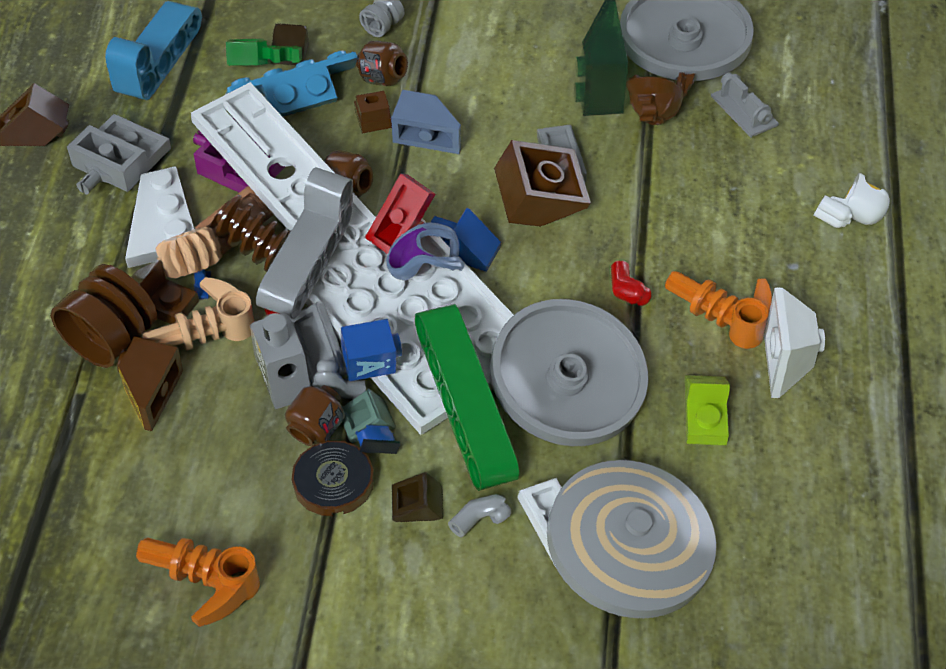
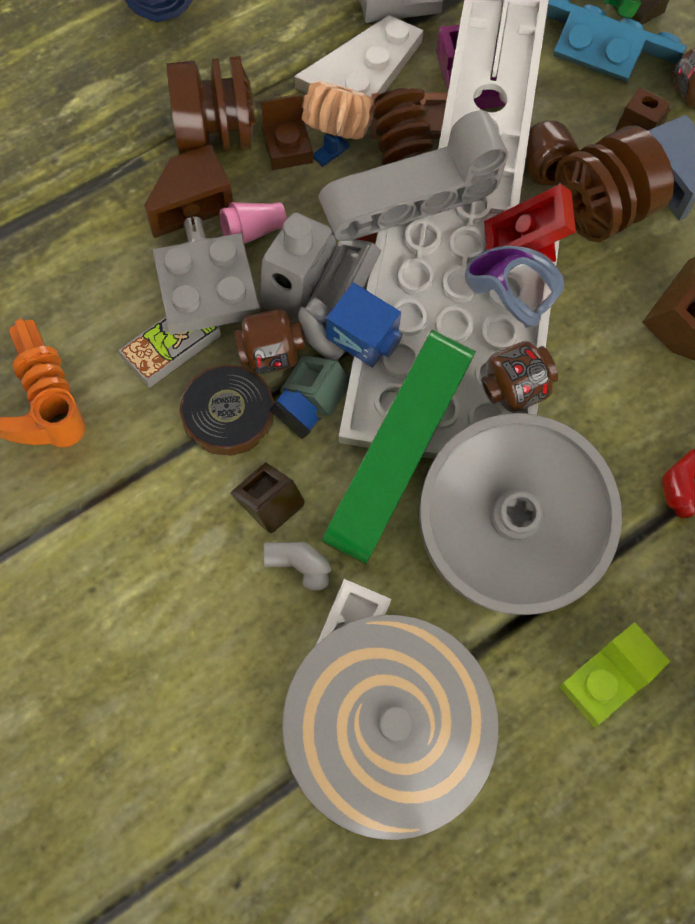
camera: 45 degrees right, 15 degrees up
light nougat piece [142,277,255,351] -> none
blue slope [431,208,501,272] -> none
none -> tile [118,317,221,388]
none -> light grey plate [153,217,260,335]
none -> bright pink cone [219,202,287,244]
none -> head [481,341,558,413]
none -> reddish brown wheel [555,126,674,242]

